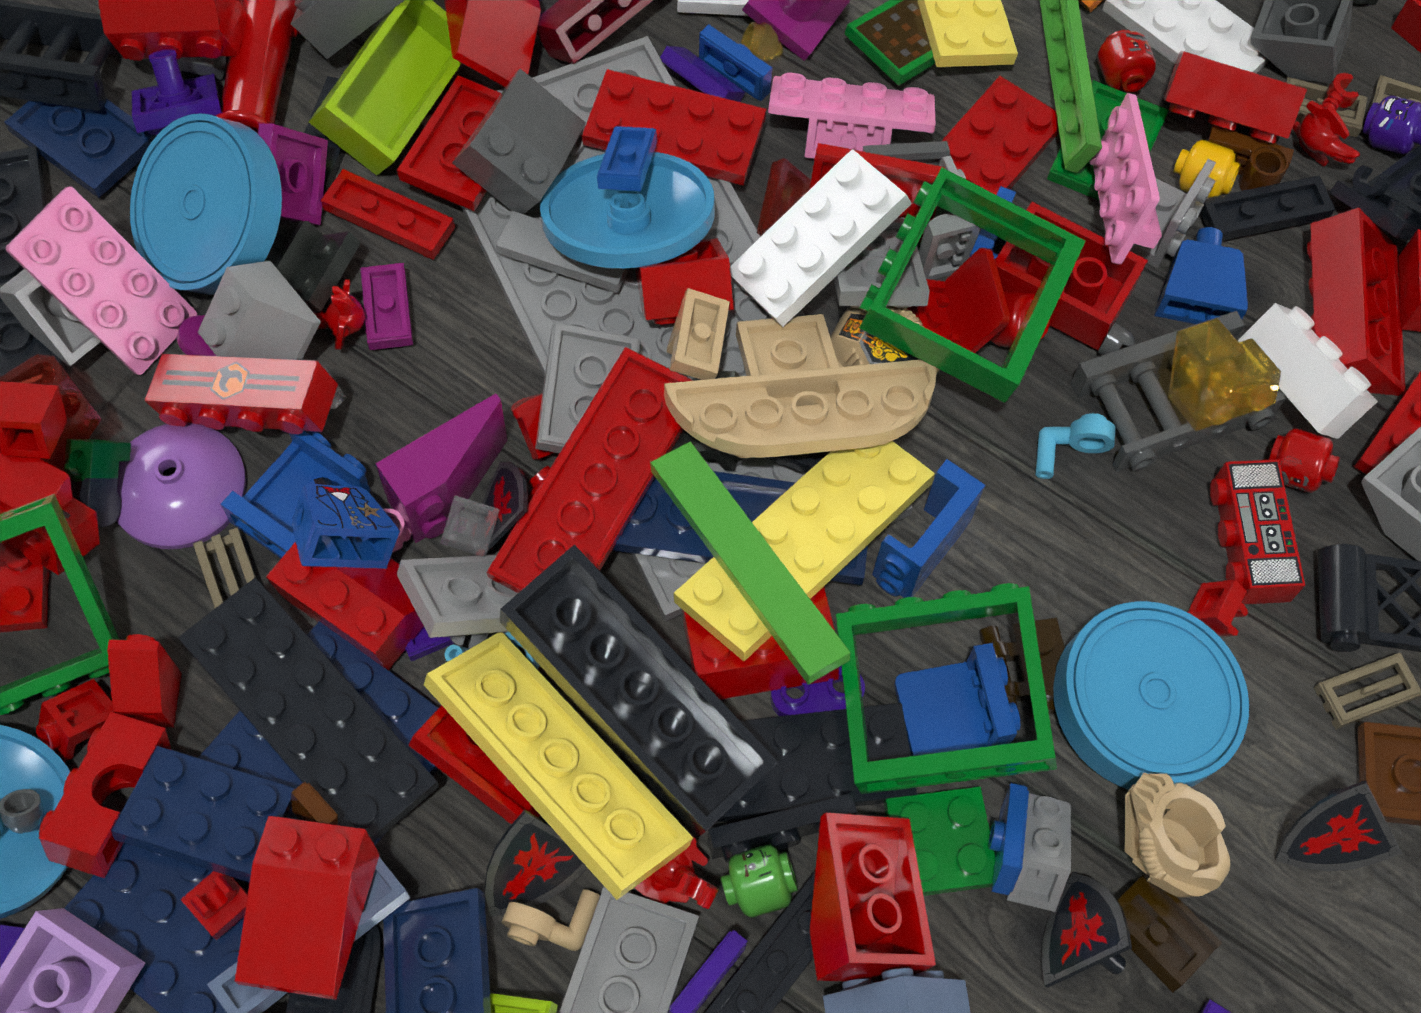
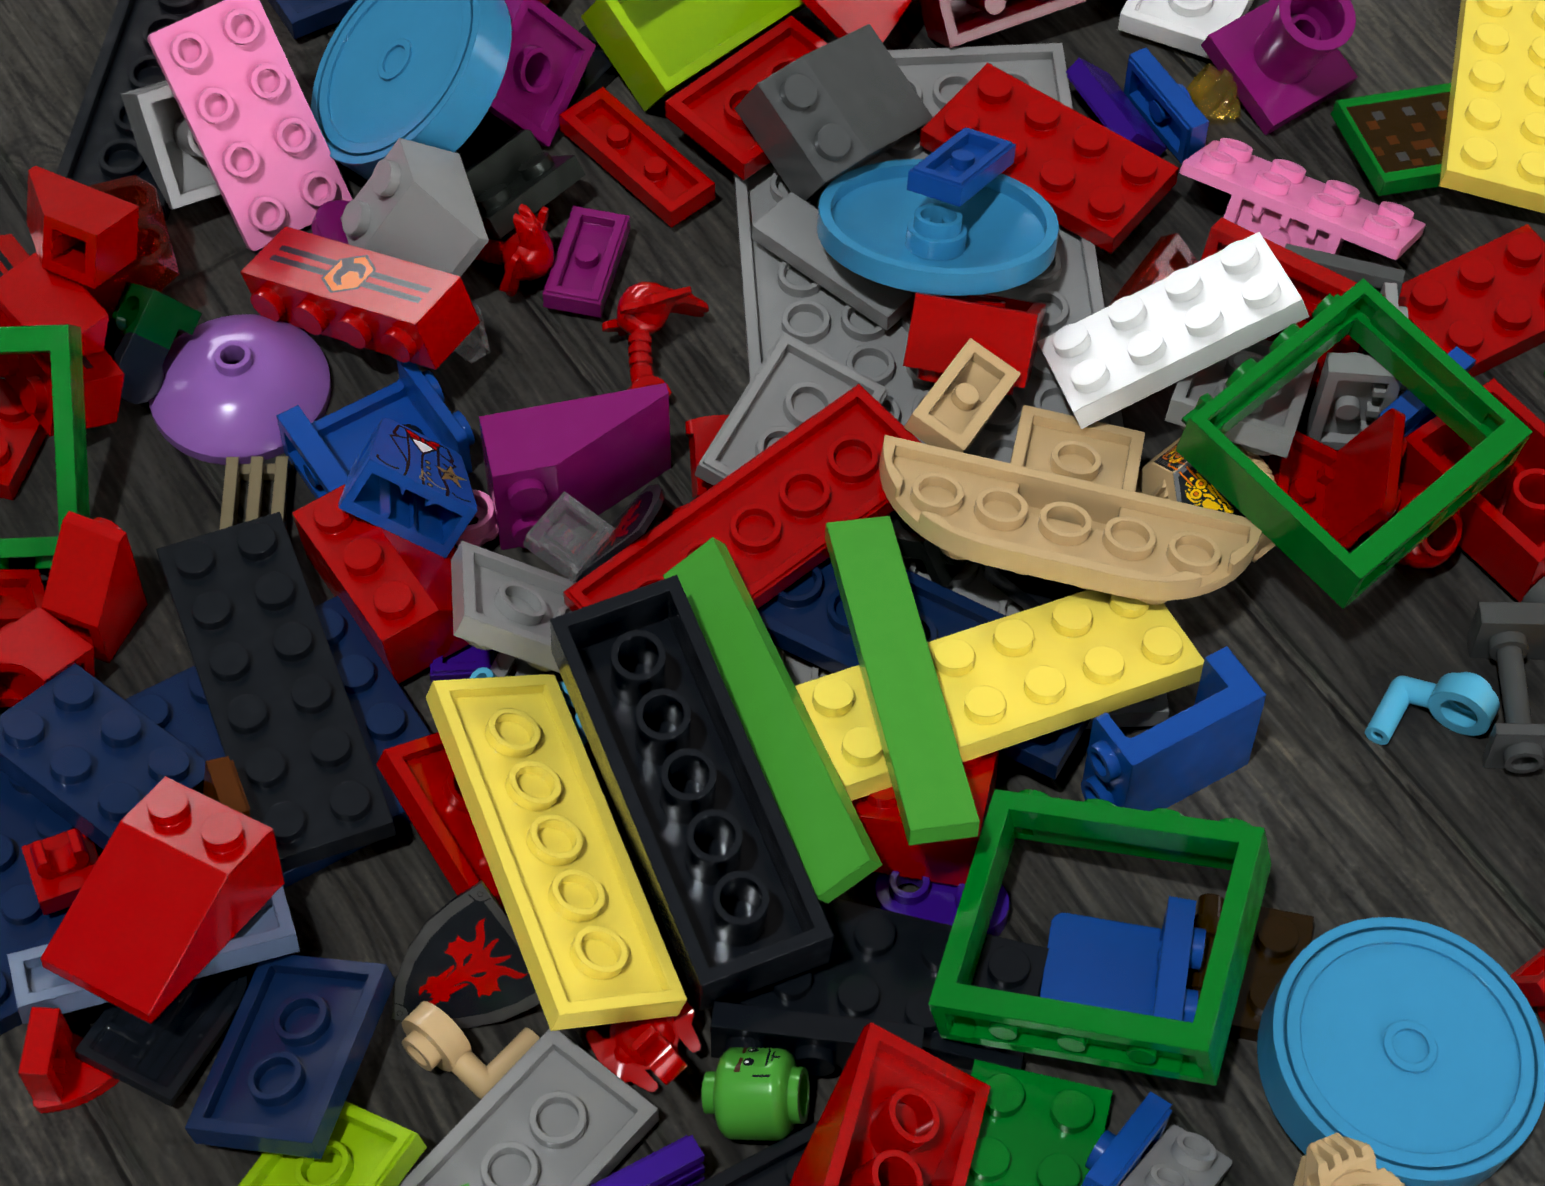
camera: 25 degrees right, 10 degrees down
none -> red piece [601,281,709,395]
none -> bright green tile [663,537,882,903]

